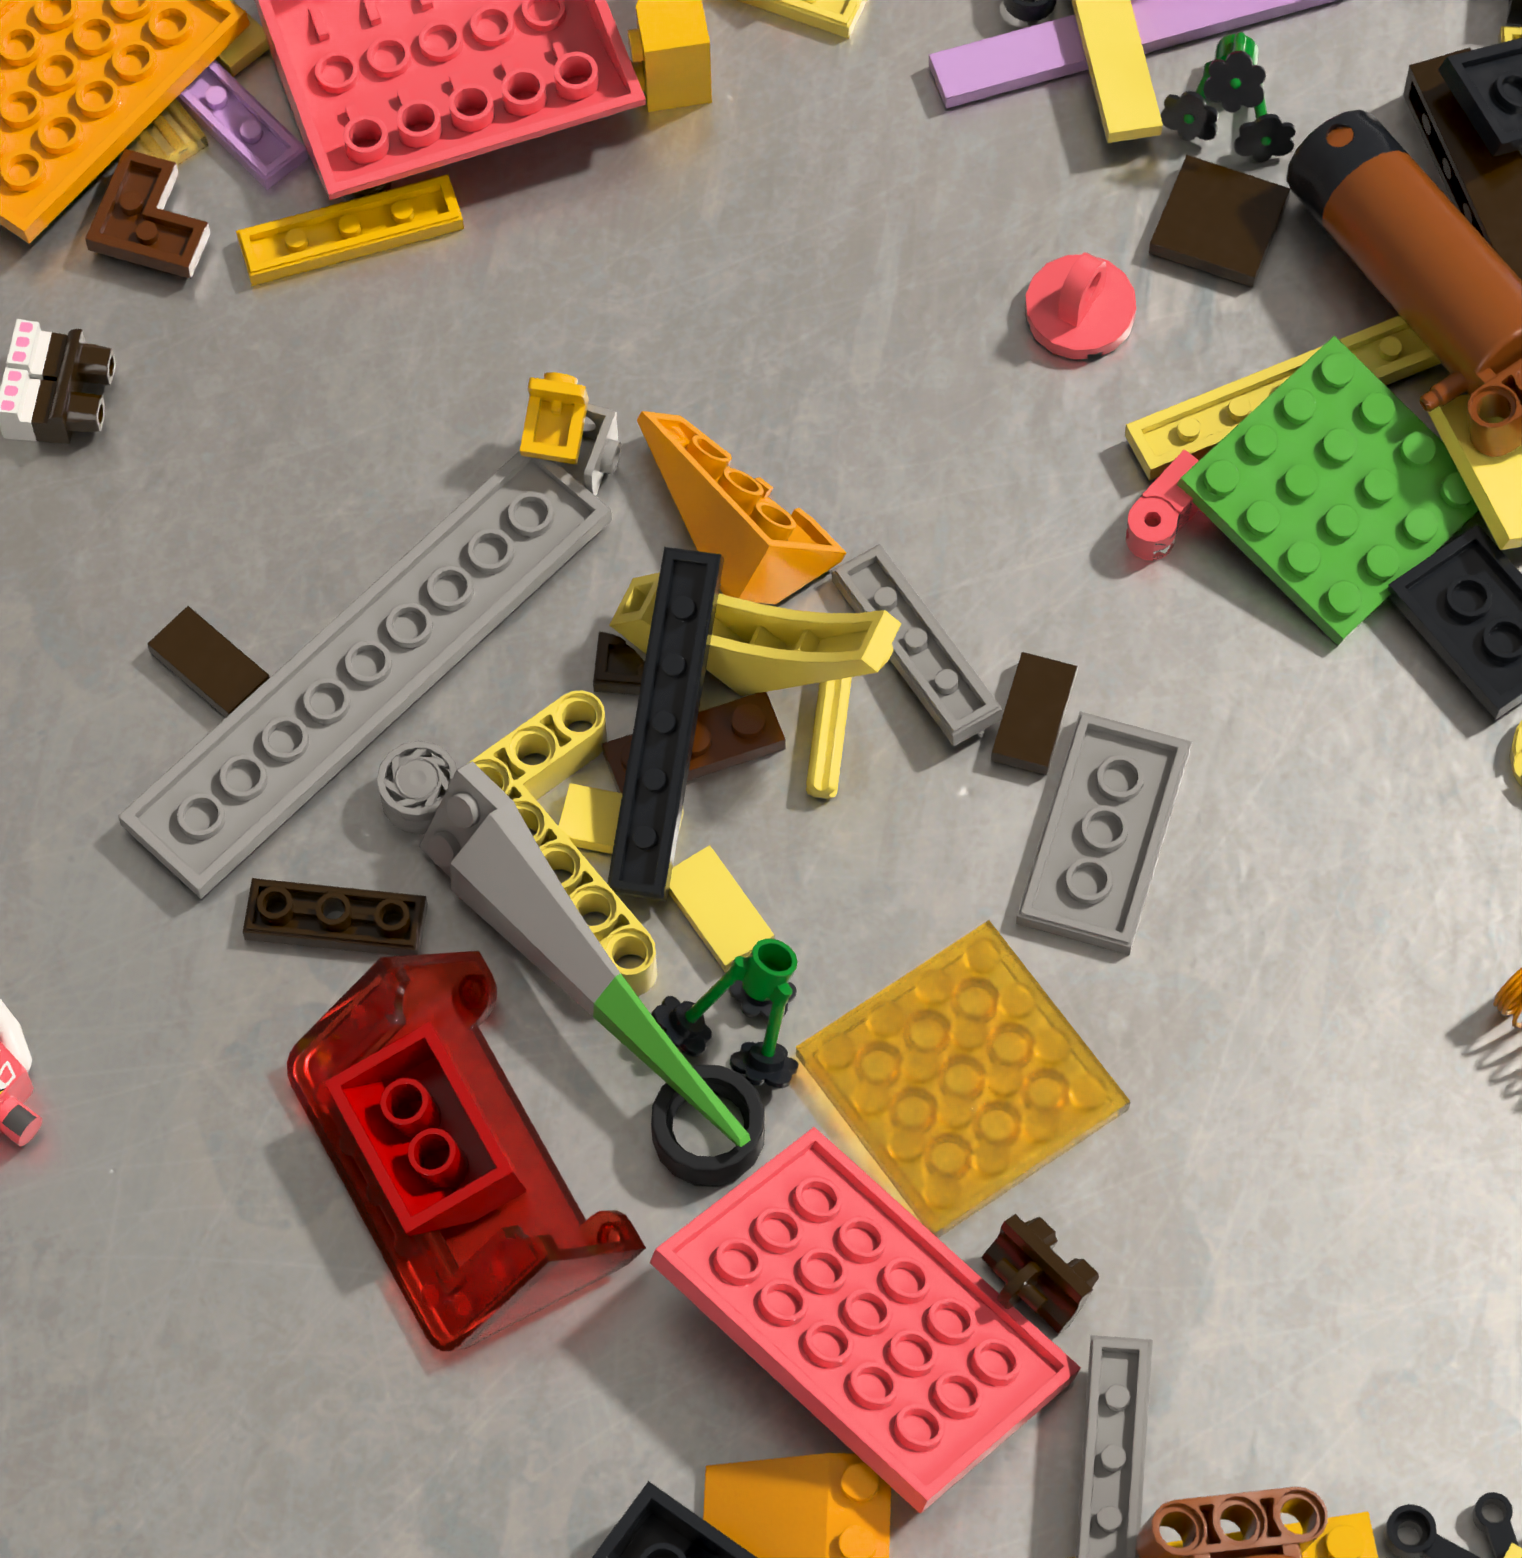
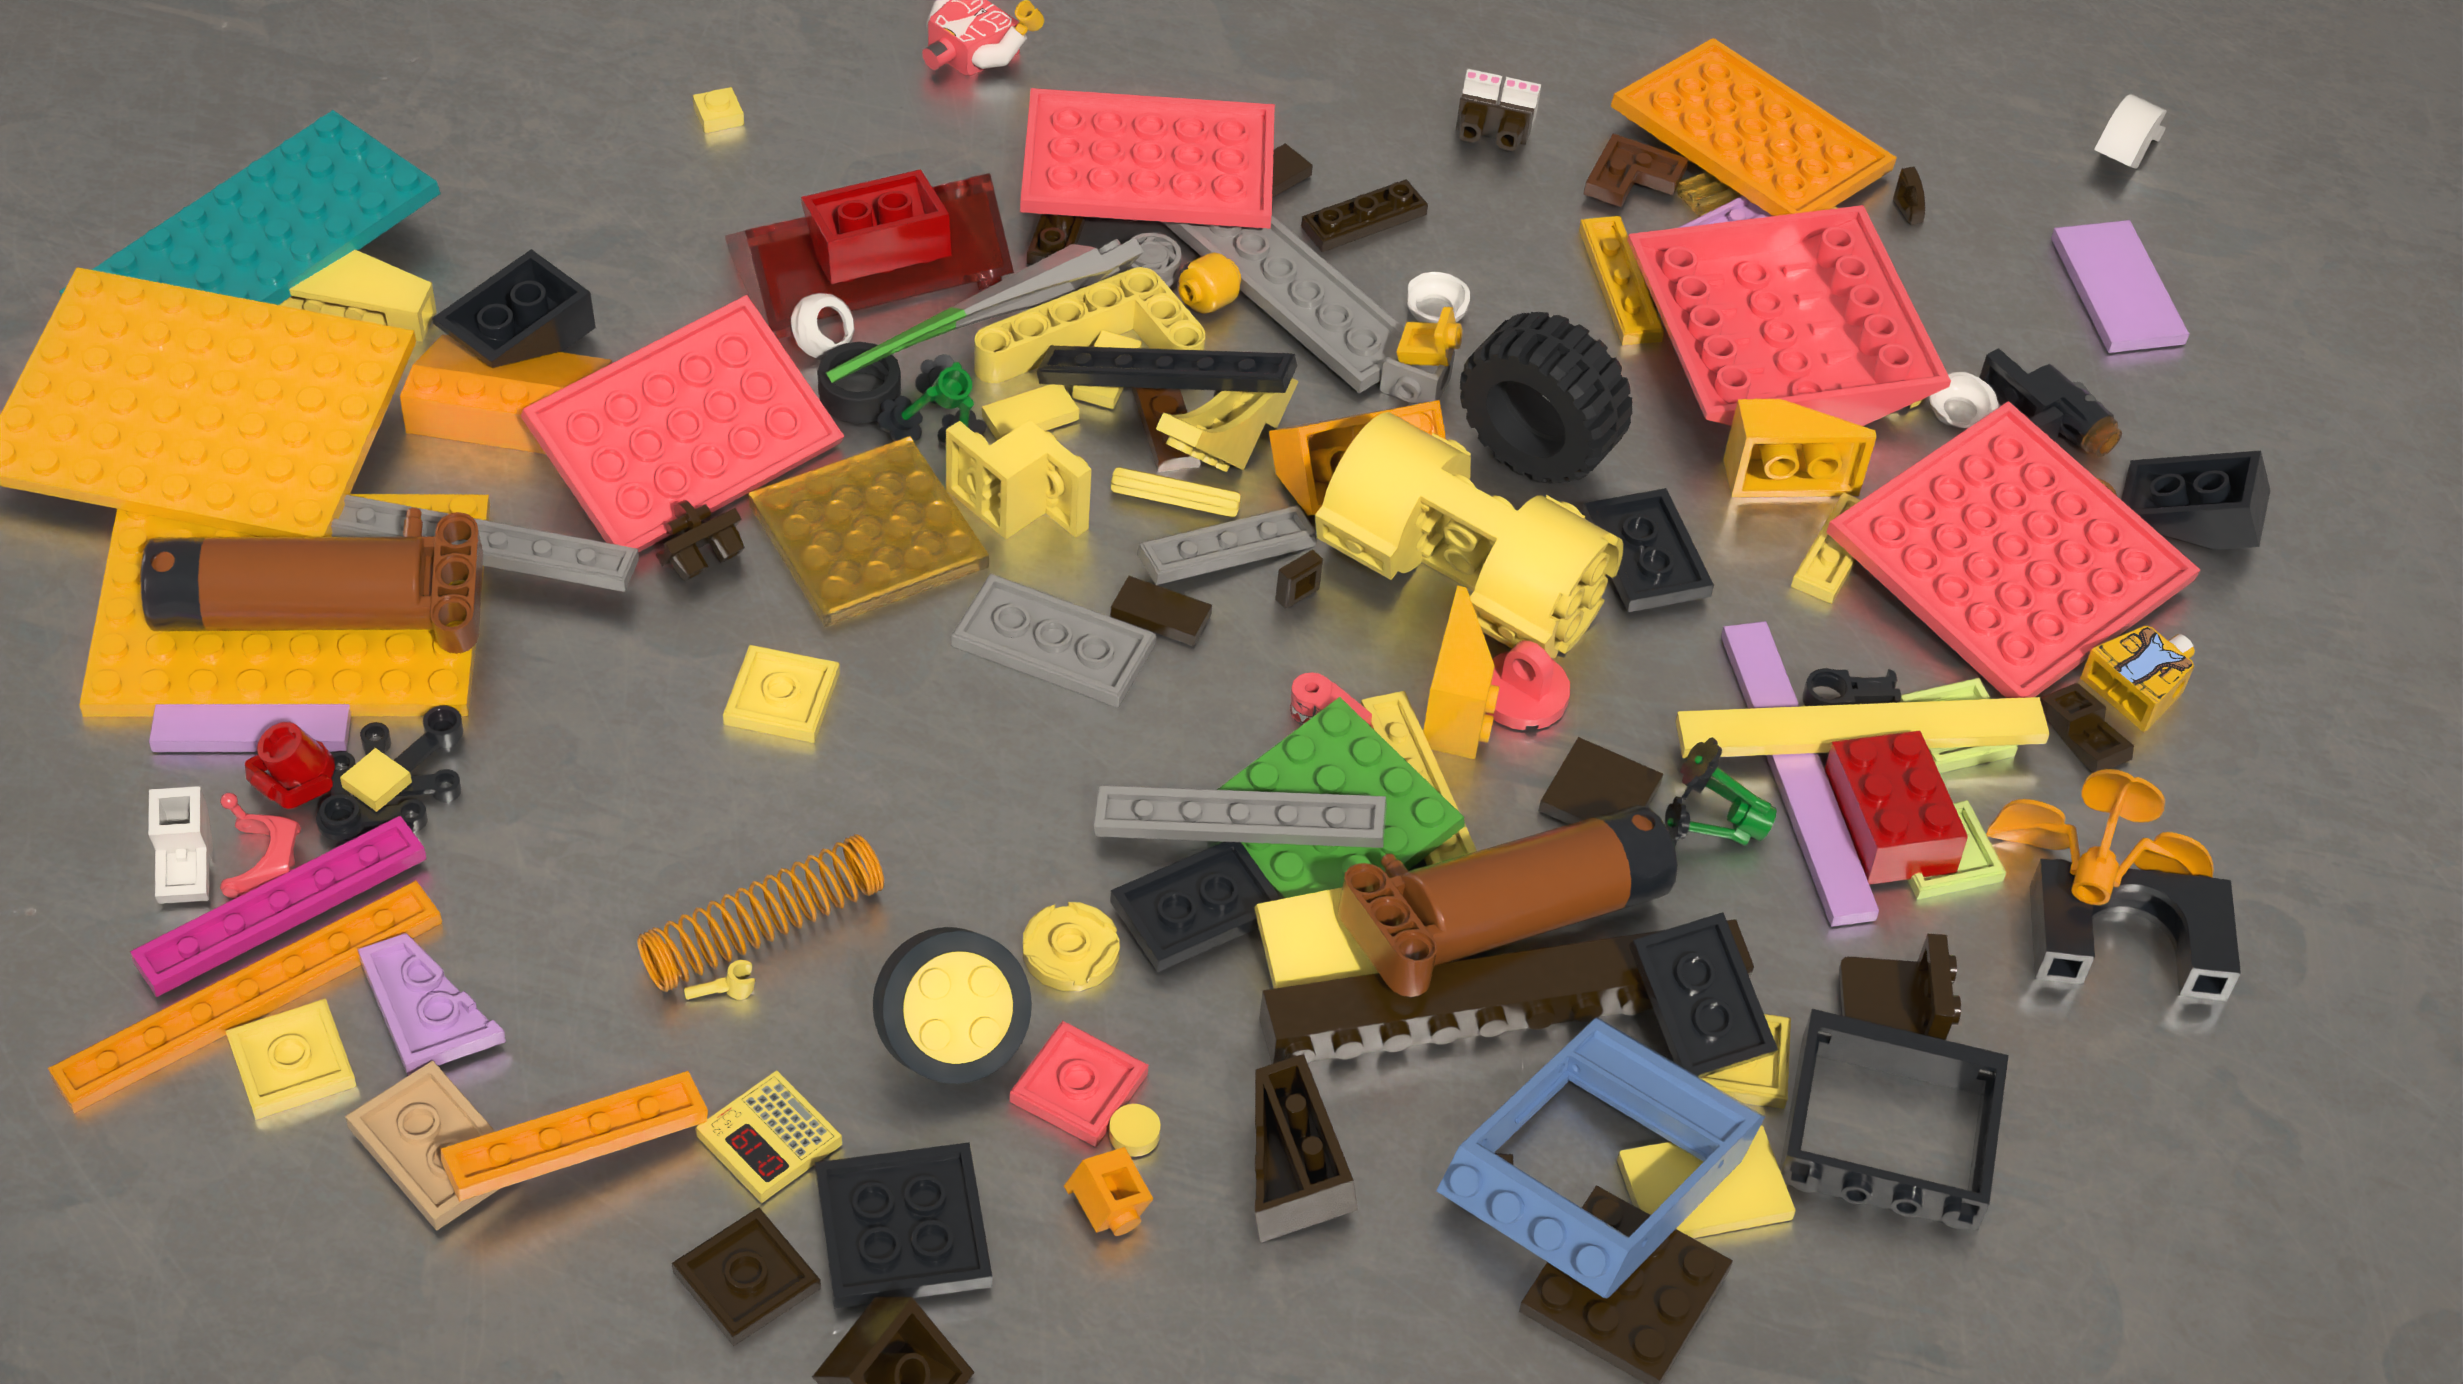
camera: 90 degrees right, 15 degrees down
none -> light yellow plate [693,87,744,133]
none -> light yellow tile [723,645,840,743]
none -> white piece [791,293,855,360]
none -> light yellow bracket [946,419,1092,539]
none -> coral plate [1020,88,1275,229]
none -> light grey plate [1094,785,1387,848]
none -> yellow head [1178,252,1241,314]
none -> dark brown tile [1275,550,1323,609]
none -> dark brown tile [1301,179,1428,252]
none -> light yellow cylinder [1315,412,1623,659]
none -> white piece [1408,272,1470,323]
none -> yellow slope [1423,585,1500,759]
none -> black tyre [1460,312,1632,483]
none -> black plate [1582,488,1714,612]

